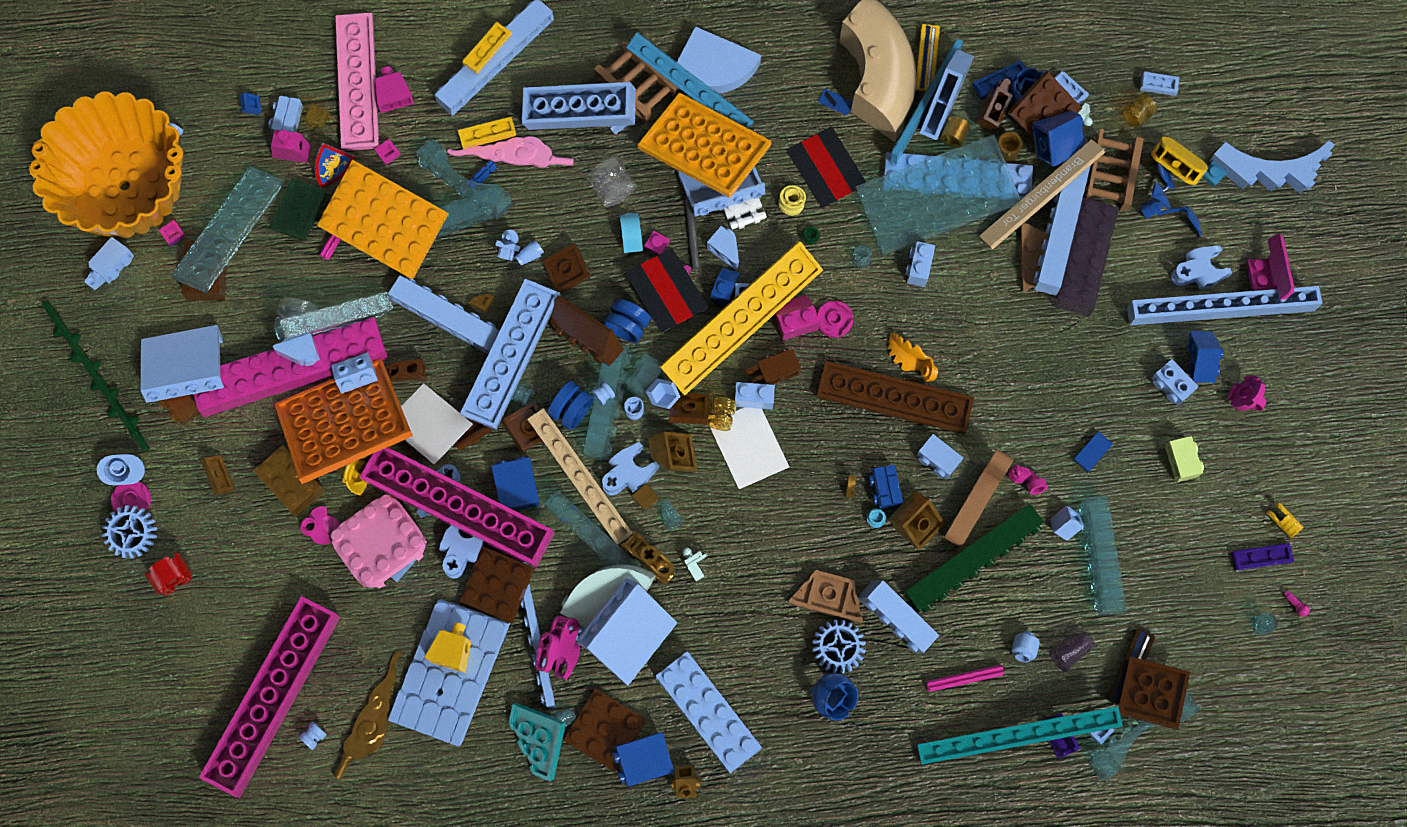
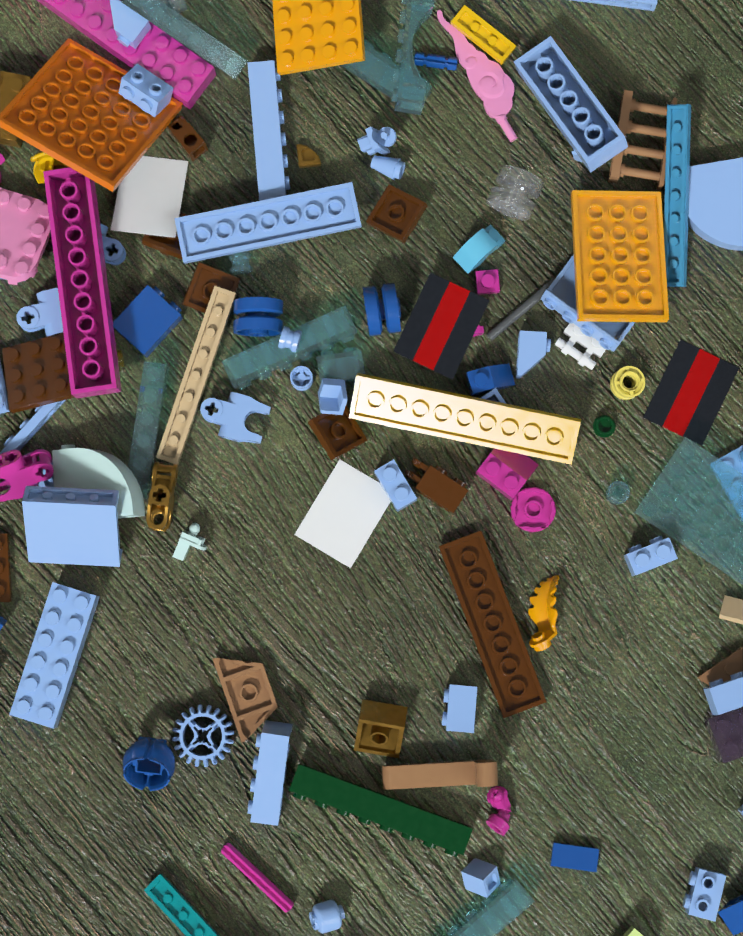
camera: 60 degrees right, 10 degrees up
reddish brown slope [550,295,624,366] -> none
pearl gold tile [632,483,659,511] -> none
pearl gold slope [648,432,697,472] -> none
clear light blue cone [660,500,683,530] -> none
clear yellow wheel [708,397,737,431] -> none
pearl gold tile [846,475,856,499] -> none
medium azure plate [866,508,886,528] -> none
blue brick [868,465,903,510] -> none

